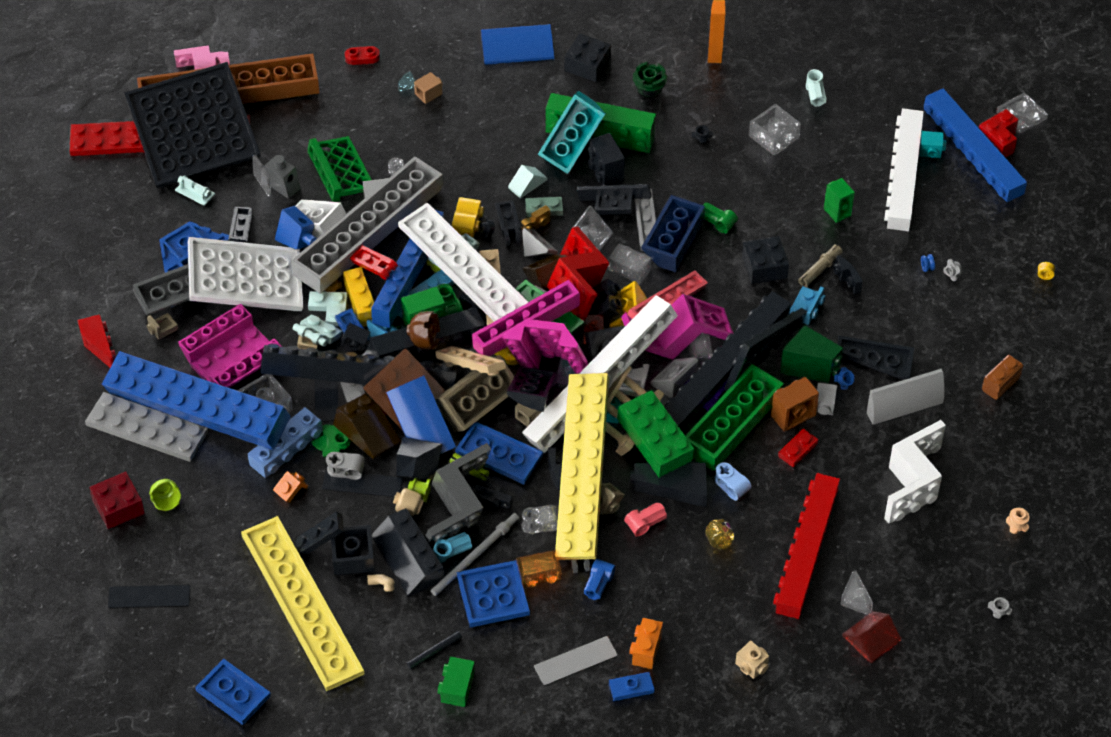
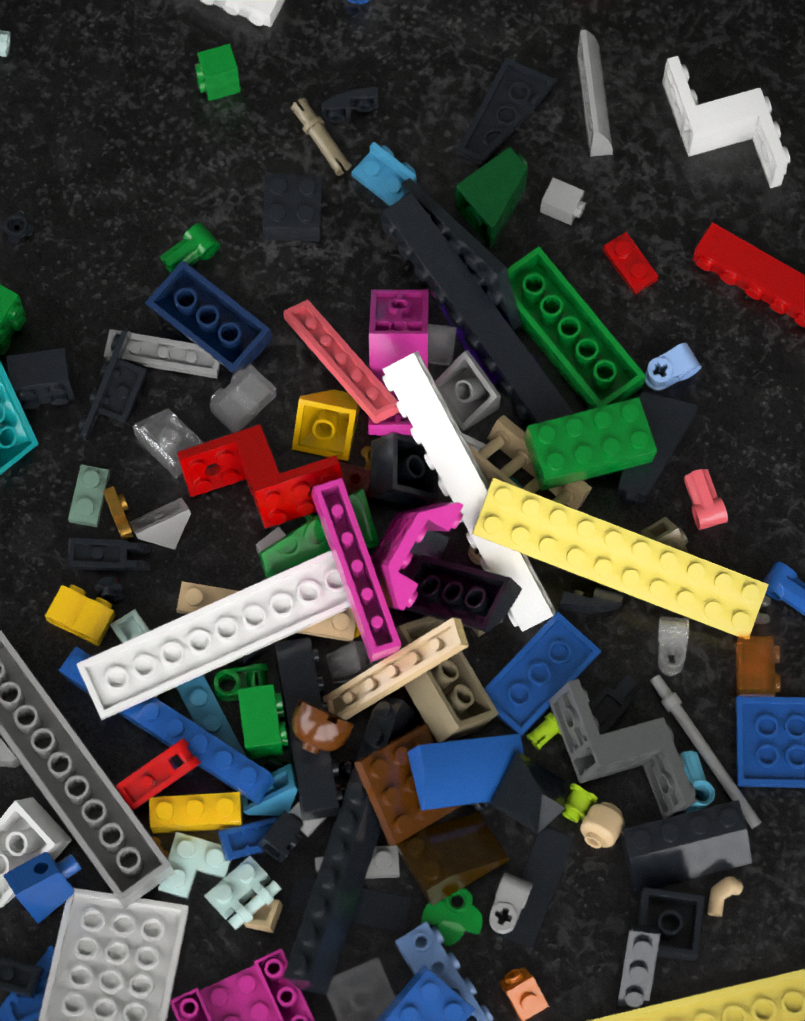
camera: 75 degrees left, 20 degrees up
light aqua slope [508,165,547,199] -> none
dark brown slope [522,254,568,291] -> none
black brick [592,278,622,326] -> none
clear yellow head [705,519,734,549] -> none
clear brick [749,104,801,156] -> none
dark orange brick [771,377,819,432] -> none
blue plate [834,367,855,390] -> none

